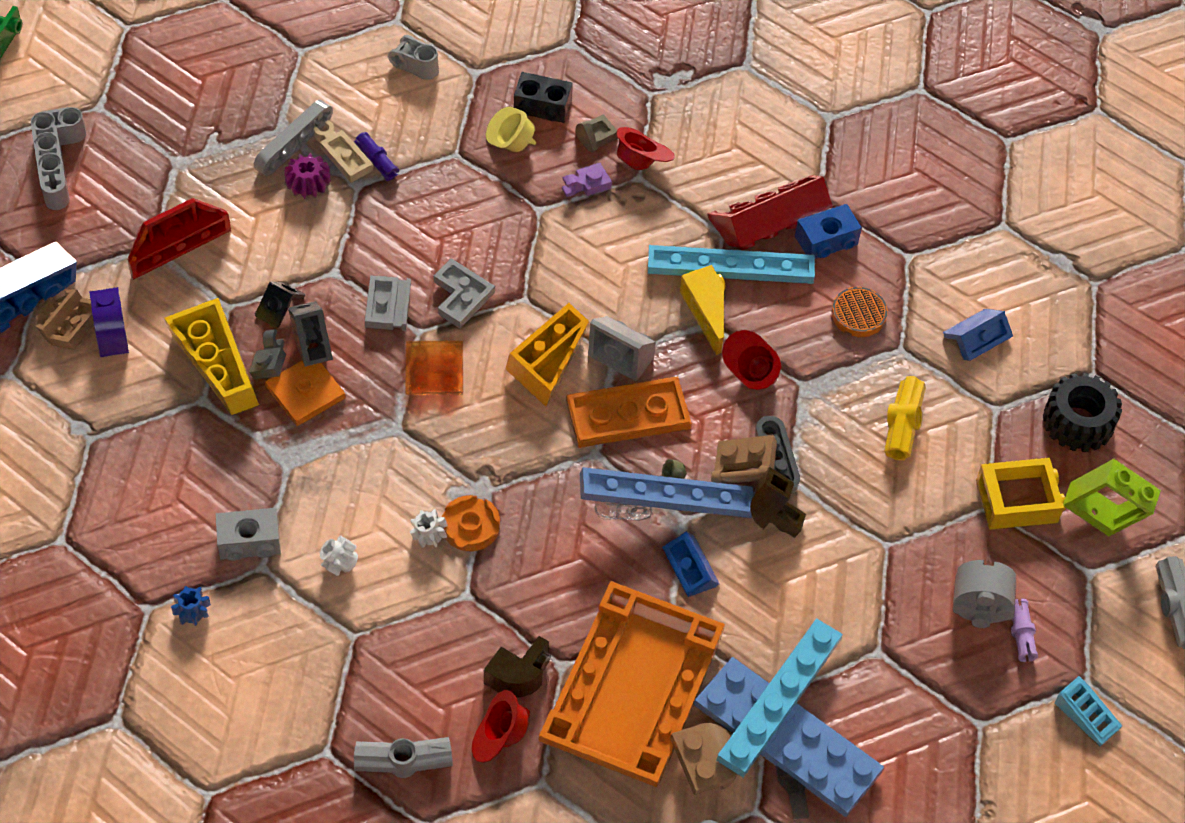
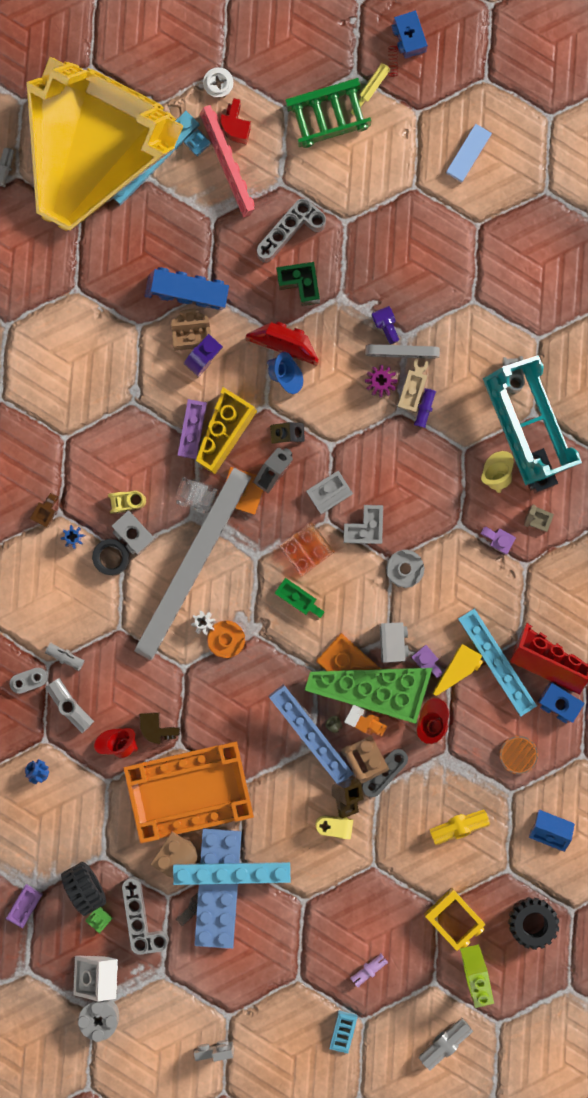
camera: 60 degrees right, 30 degrees up
dark grey plate [249,329,286,380] -> none
white gear [320,536,358,576] -> none
light orange wedge [505,303,589,407] -> none
red piece [616,127,675,170] -> none
blue slope [662,531,720,597] -> none
light grey brick [952,560,1016,628] -> none
none -> light grey plate [10,668,48,693]
none -> reddish brown plate [30,493,59,528]
none -> light grey pin [45,643,85,671]
none -> black tyre [92,539,130,576]
none -> light yellow piece [108,491,146,514]
none -> light grey beam [134,468,251,660]
none -> clear brick [175,476,219,514]
none -> medium lavender plate [178,399,207,459]
none -> blue piece [267,352,303,394]
none -> green plate [275,578,325,618]
none -> dark green brick [276,262,320,306]
none -> bright green wing [305,668,432,724]
none -> light yellow piece [315,816,353,839]
none -> orange hips [345,705,387,736]
none -> dark purple axle [371,306,399,344]
none -> light grey tile [386,550,425,588]
none -> medium lavender plate [411,645,443,678]
none -> teal windscreen [483,355,582,486]

